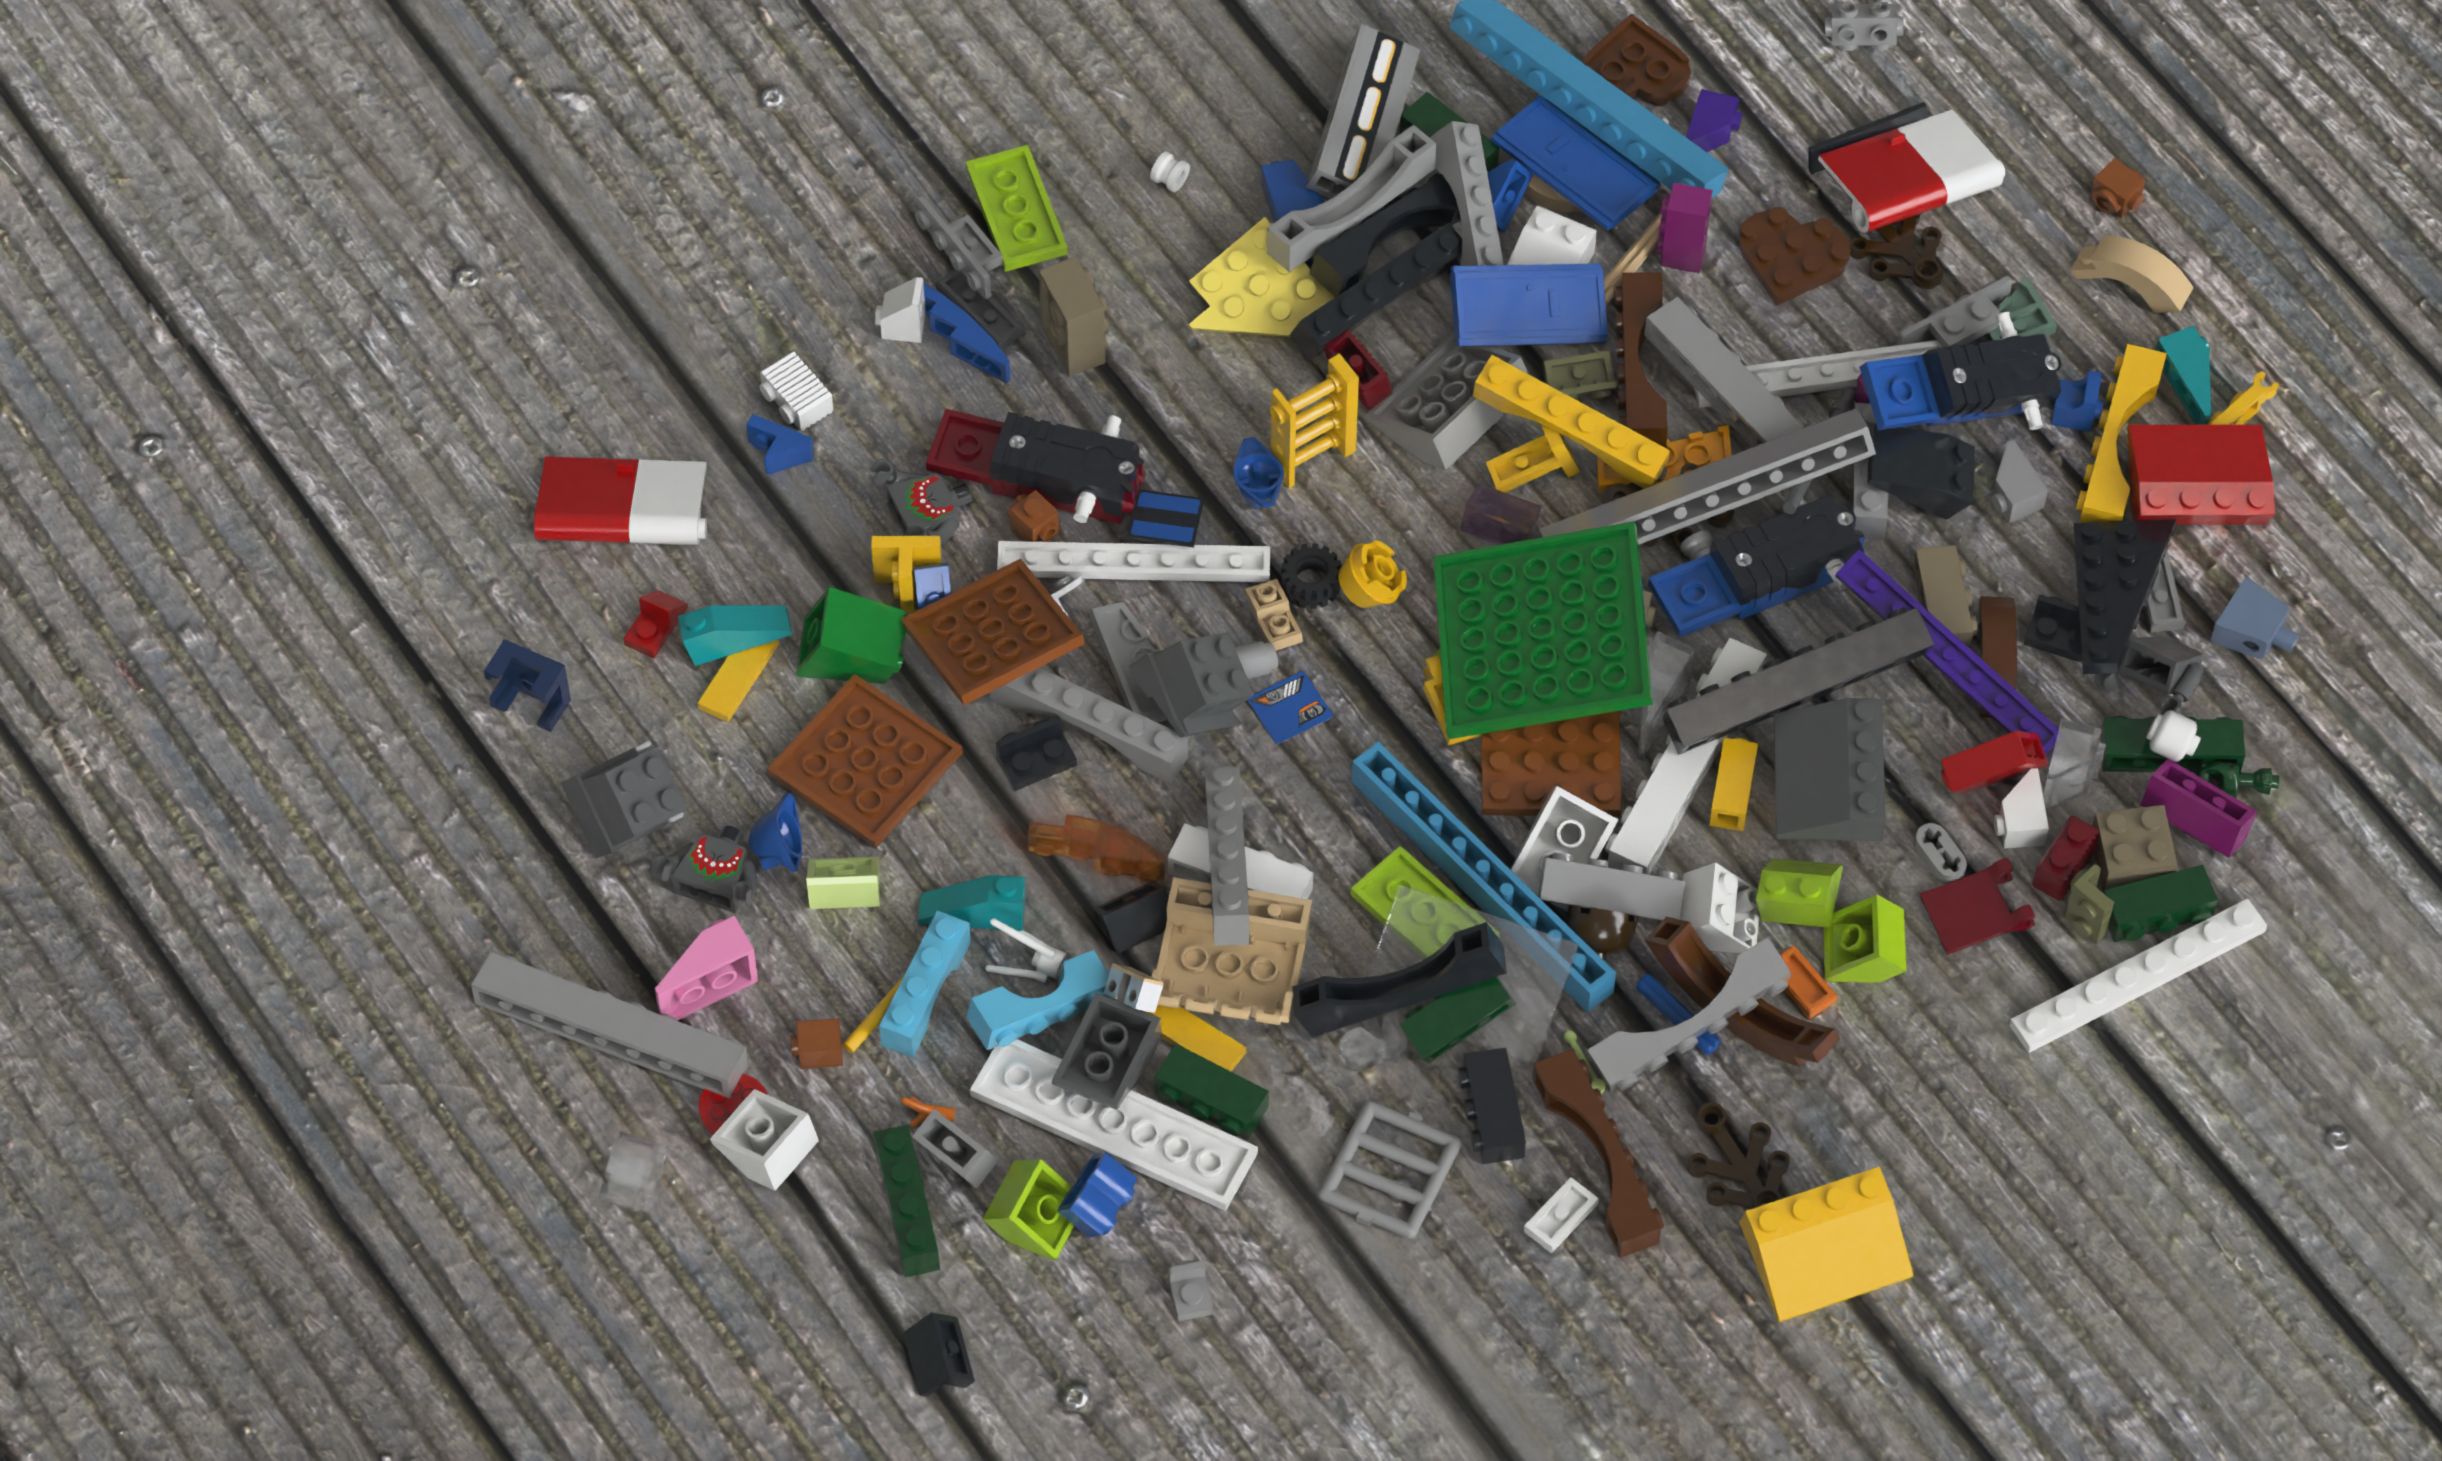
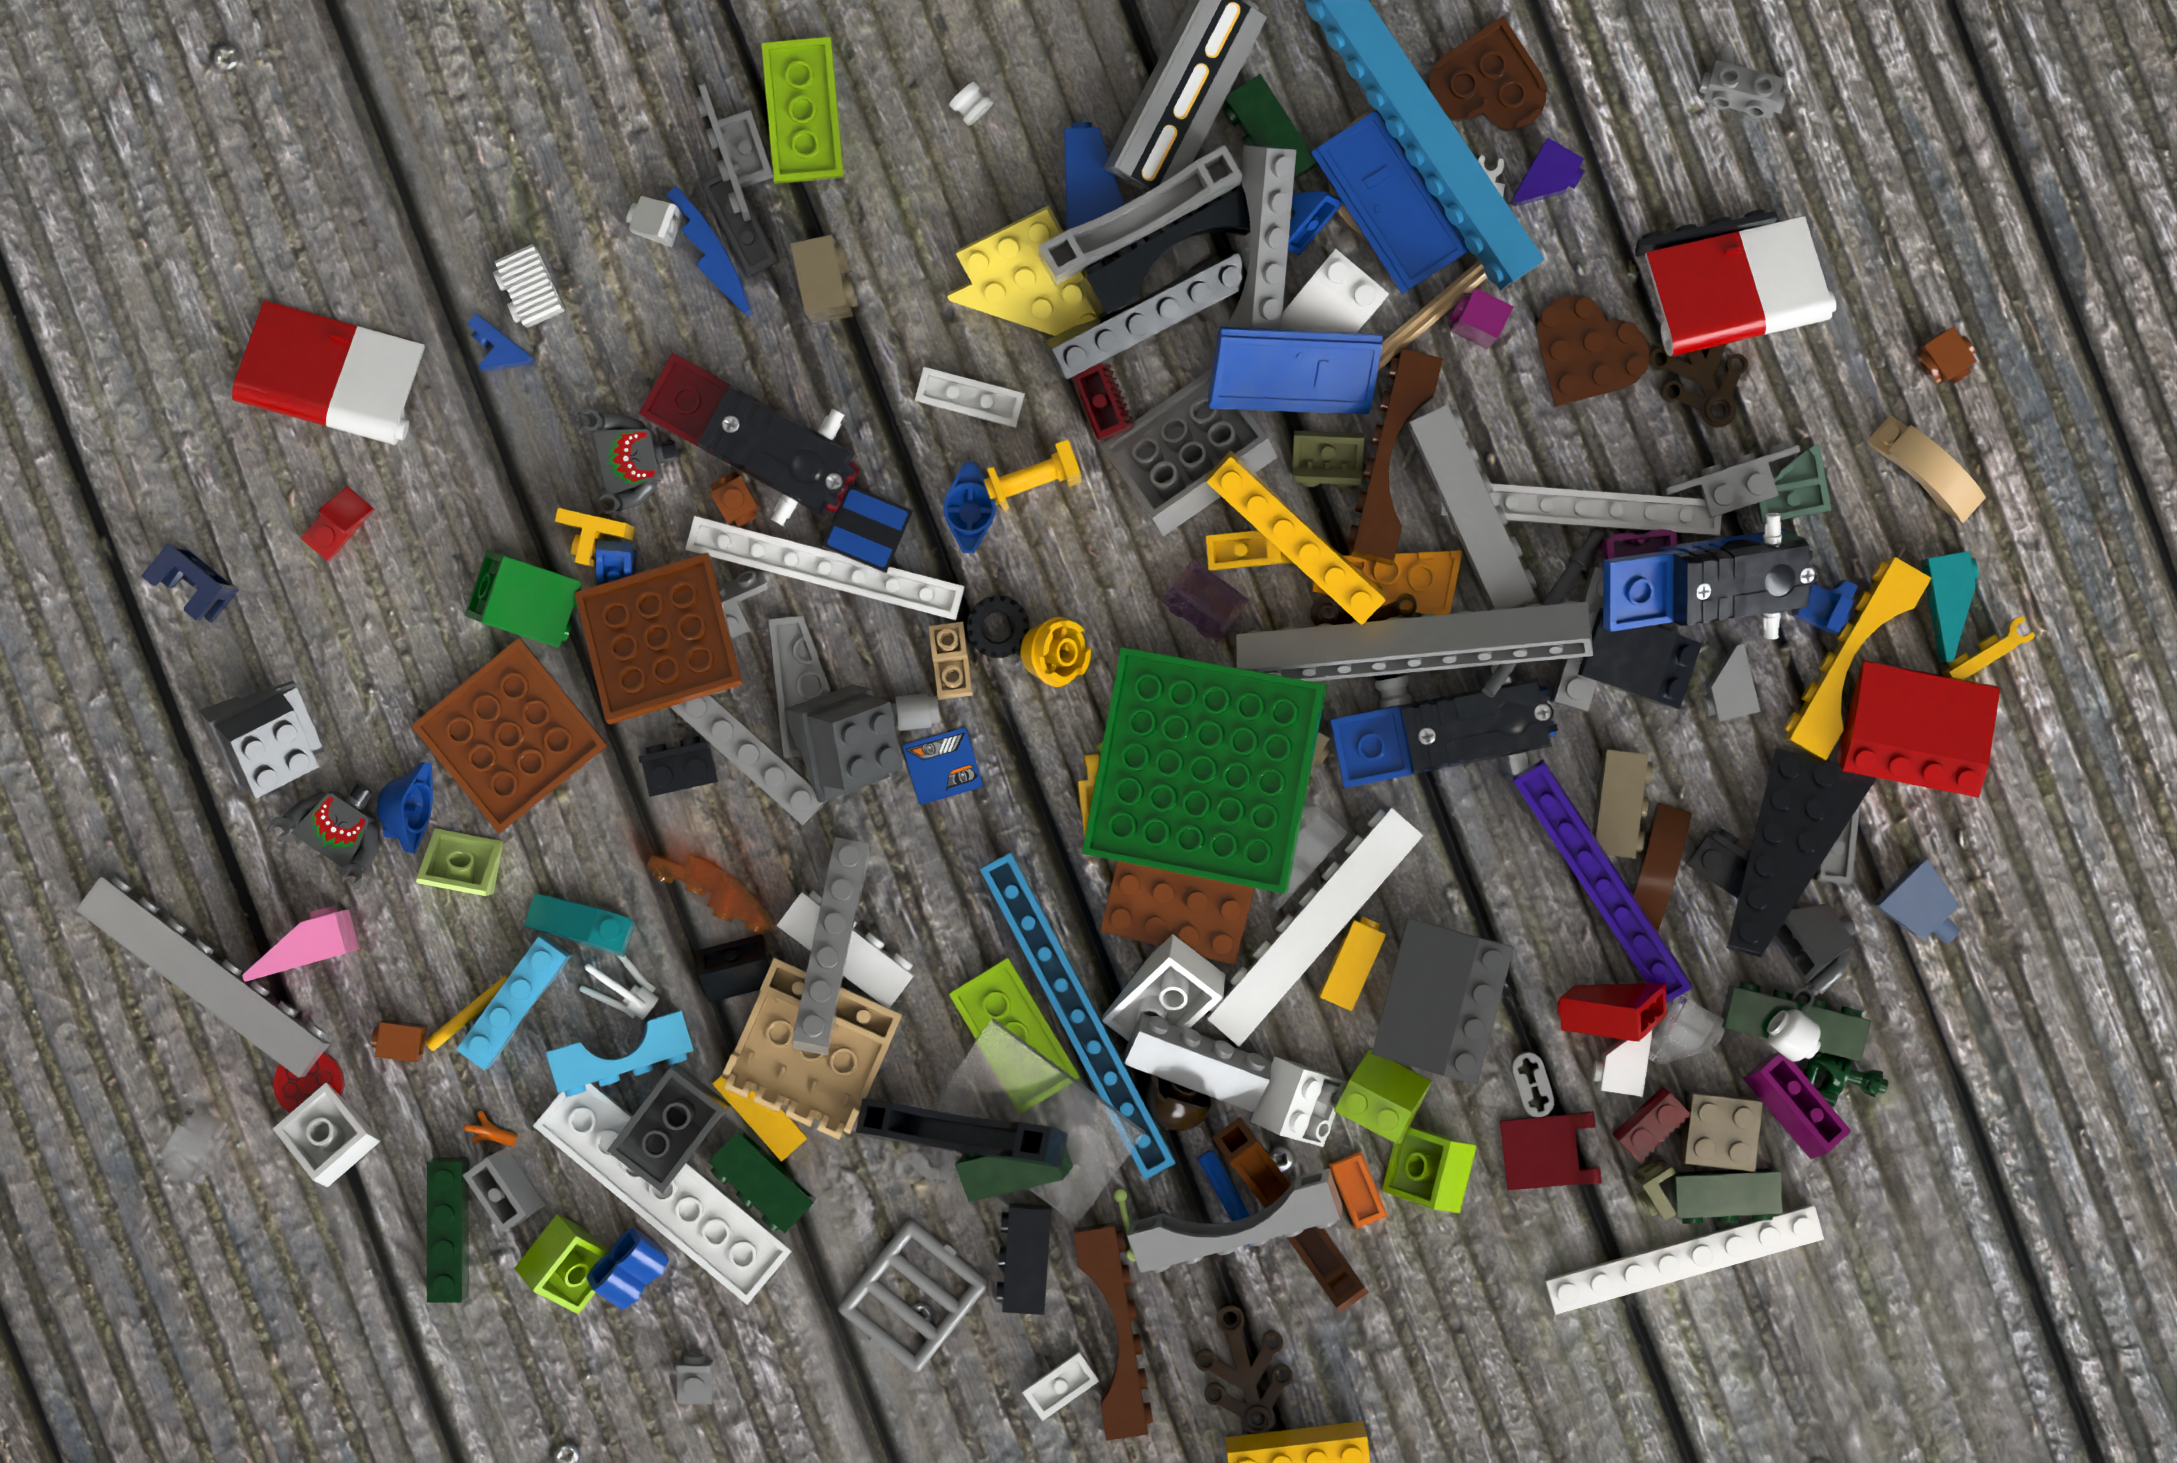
camera: 15 degrees right, 30 degrees up
teal slope [678,605,793,666] -> none
yellow tile [698,639,779,723] -> none
black panel [903,1312,975,1397] -> none
flat silver piece [1103,963,1164,1013] -> none
black brick [1662,607,1935,755] -> none
none -> white plate [915,367,1025,428]

